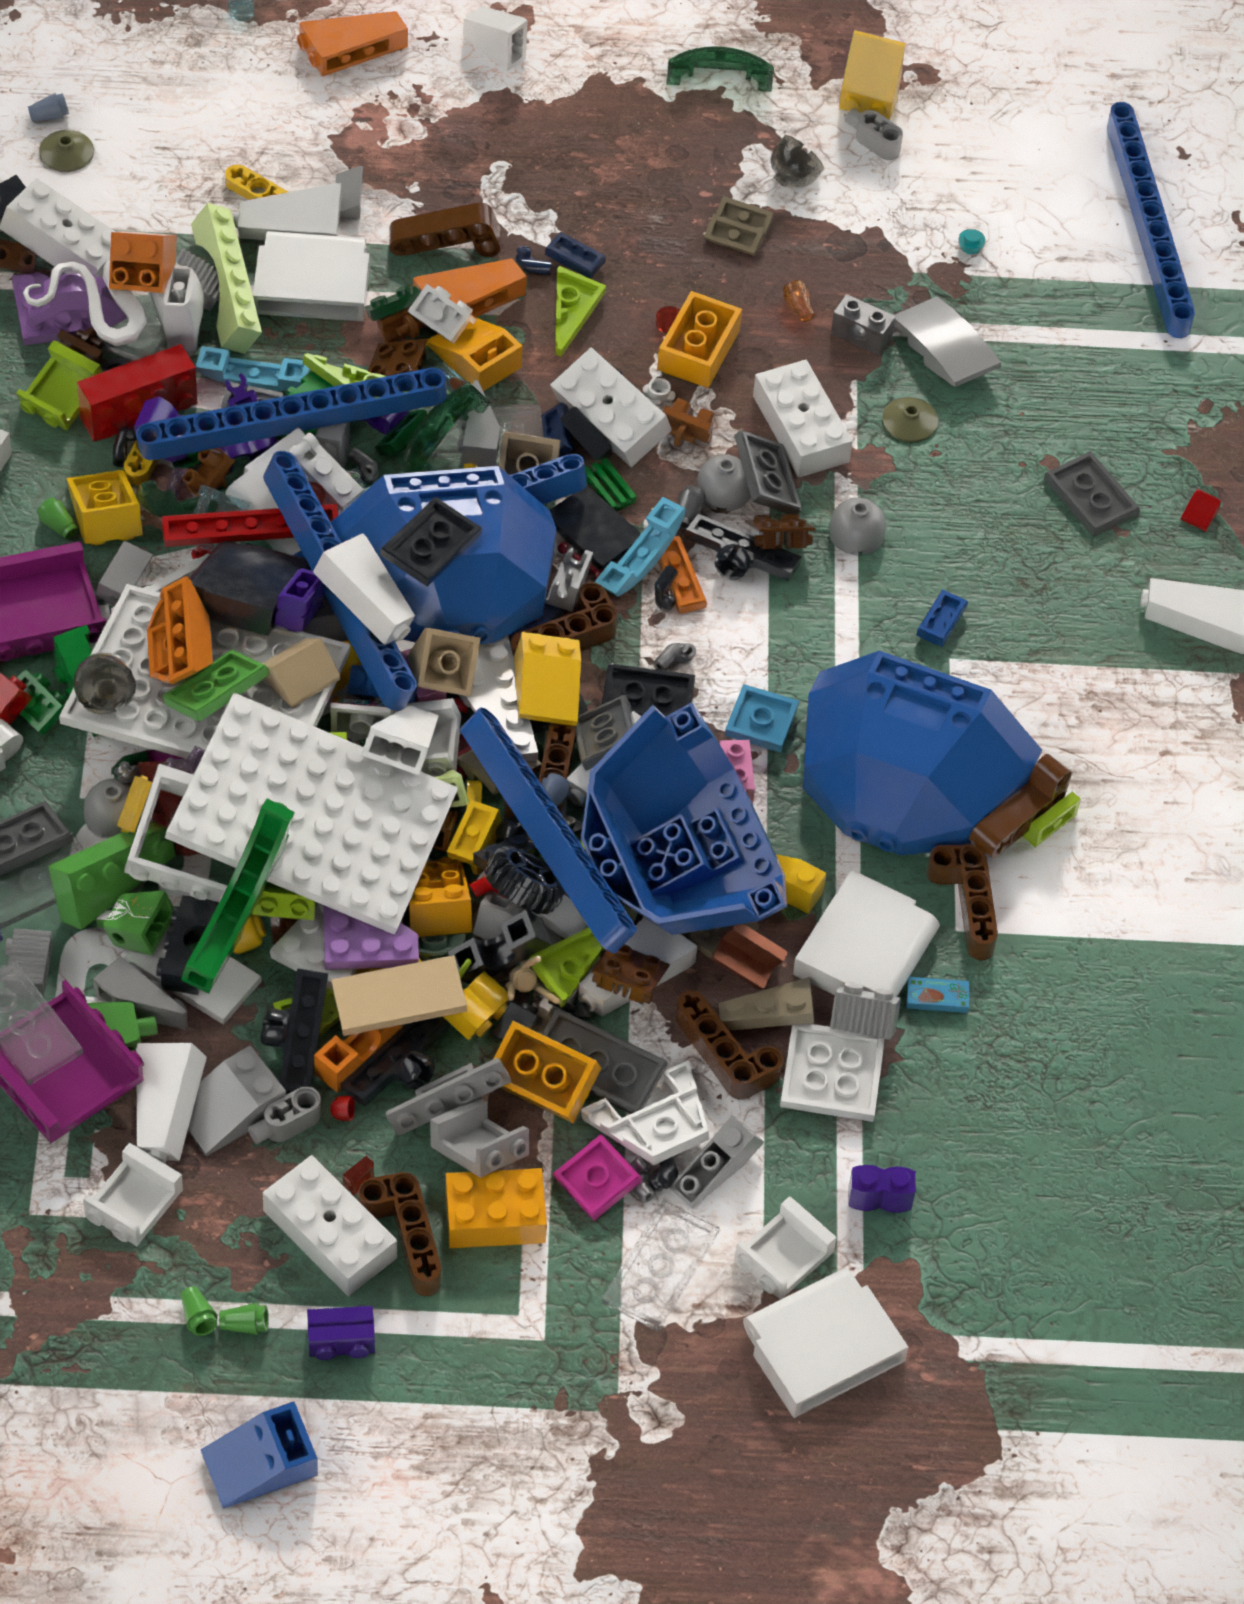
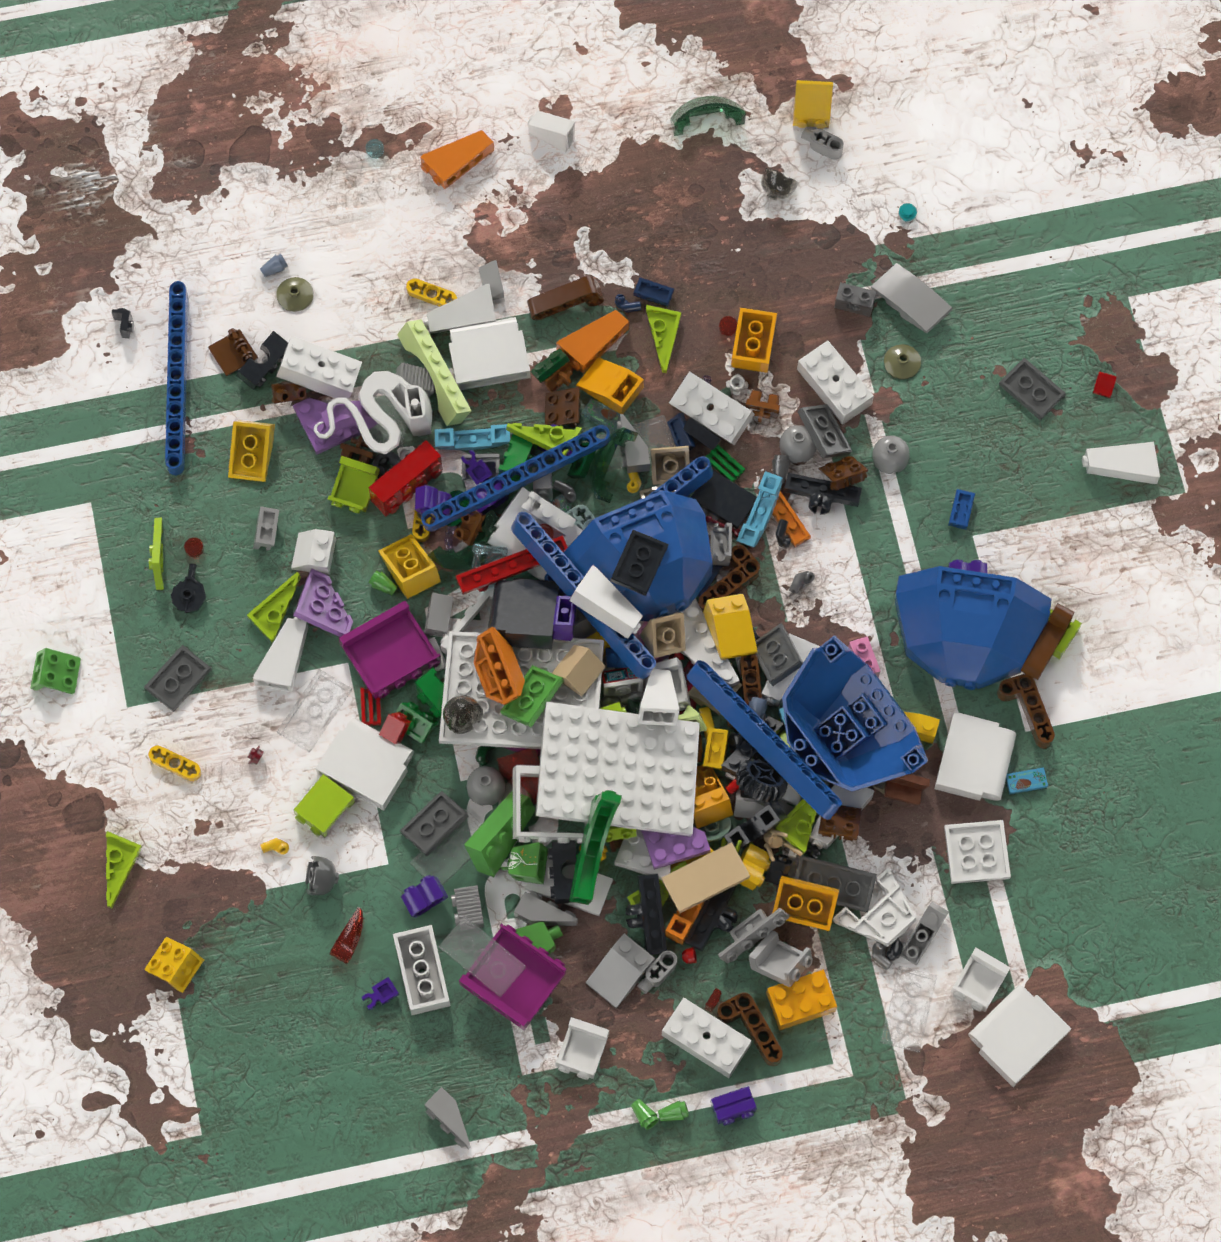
camera: 10 degrees left, 15 degrees up
orange slope [109,231,177,293] -> none
black arm [113,425,137,467] -> none
flat silver arm [114,761,142,783] -> none
yellow piece [117,775,153,833] -> none
white slope [136,1043,207,1163] -> none
clear purple arm [163,745,205,775] -> none
blue slope [200,1401,318,1509] -> none
white bracket [408,284,477,344] -> none
dark pink tile [552,1134,643,1221] -> none
black tile [601,663,696,716] -> none
reddish brown beam [676,990,783,1100] -> none
dark tan slope [703,196,774,256] -> none
dark tan wing [719,977,814,1031] -> none
dark azure plate [725,684,799,753] -> none
clear orange cone [782,280,816,322] -> none
light grey brick [830,983,901,1040] -> none
dark purple brick [848,1165,916,1213] -> none
blue beam [1107,102,1195,339] -> none

